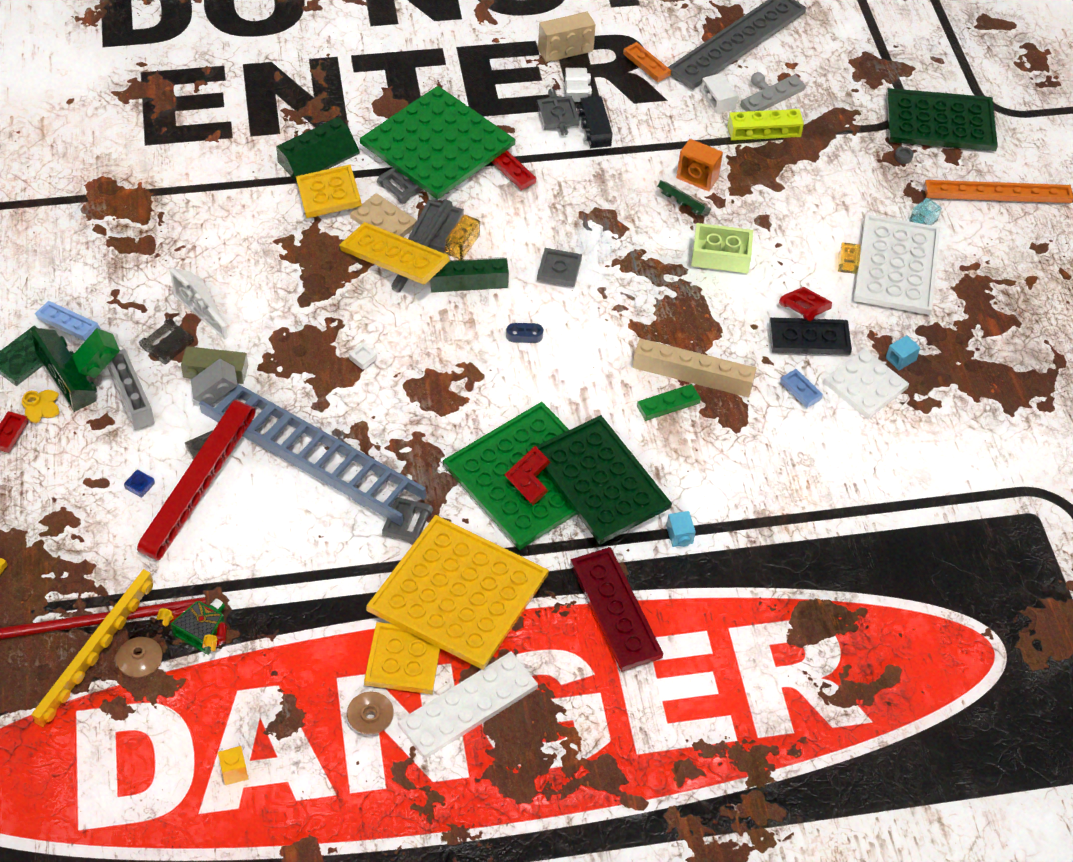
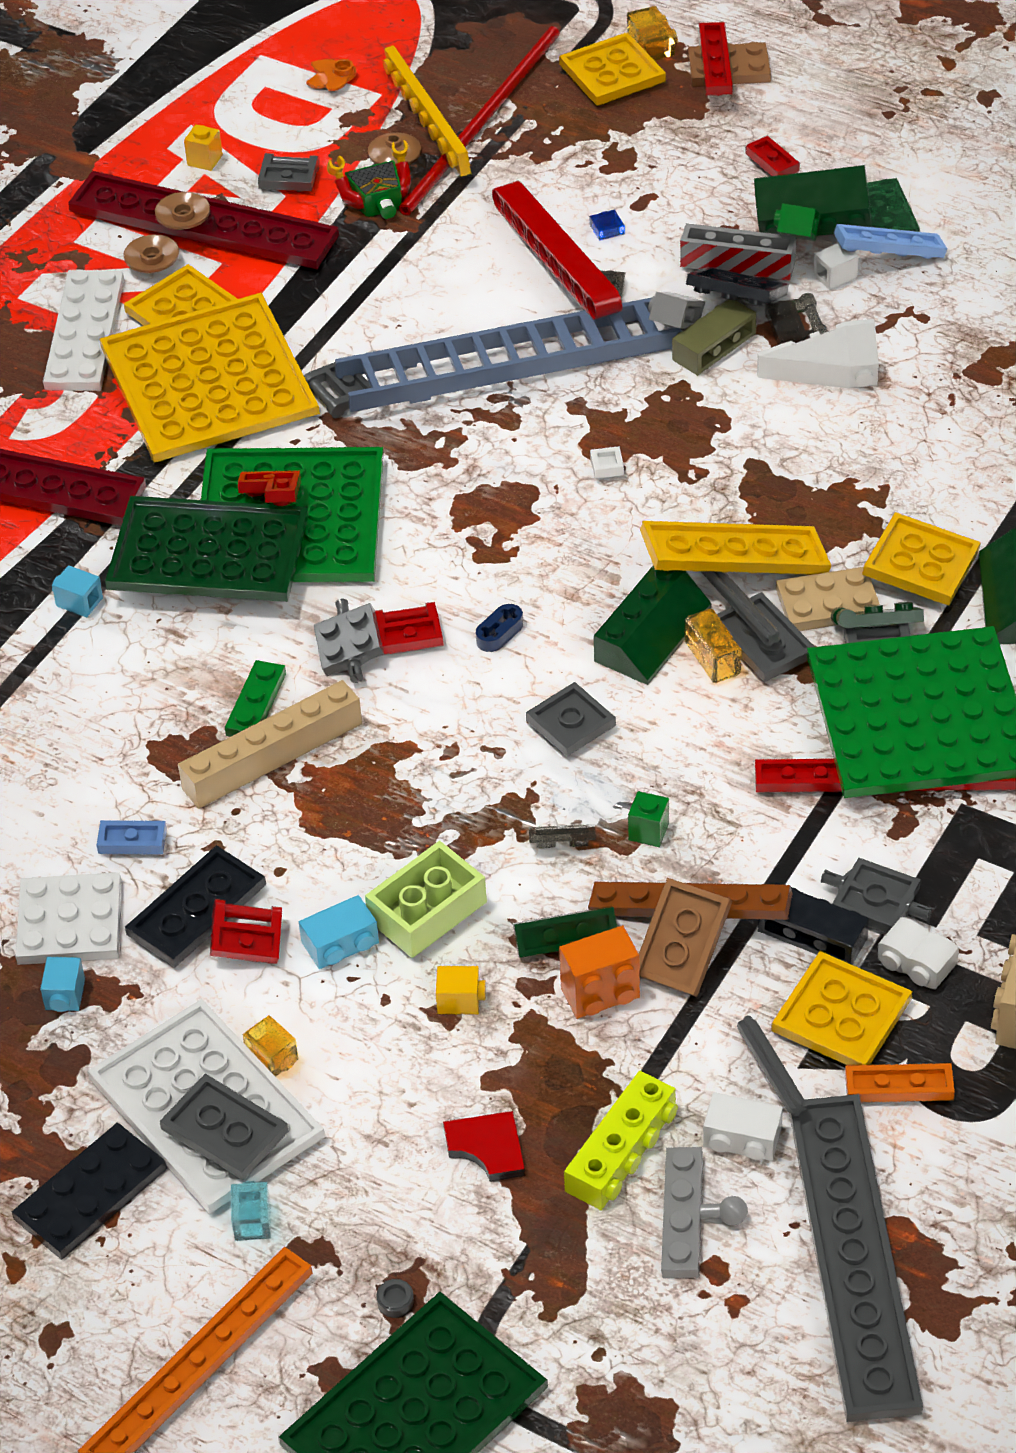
camera: 135 degrees right, 5 degrees down
none -> black plate [11,1122,167,1260]
none -> dark red plate [68,171,339,269]
none -> medium nougat dish [155,192,210,230]
none -> dark grey plate [160,1073,289,1181]
none -> dark grey plate [258,153,320,192]
none -> medium azure brick [298,895,379,970]
none -> orange plate [306,59,357,91]
none -> plate [314,598,384,683]
none -> red plate [375,602,444,655]
none -> yellow brick [436,966,486,1014]
none -> red tile [443,1111,525,1181]
none -> clear smoke plate [529,824,596,848]
none -> dark orange plate [588,881,793,920]
none -> green brick [628,791,669,848]
none -> medium nougat plate [639,877,733,997]
none -> black plate [686,267,789,306]
none -> dark grey axle [737,1016,807,1117]
none -> yellow plate [771,951,912,1065]
none -> dark green plate [830,602,924,628]

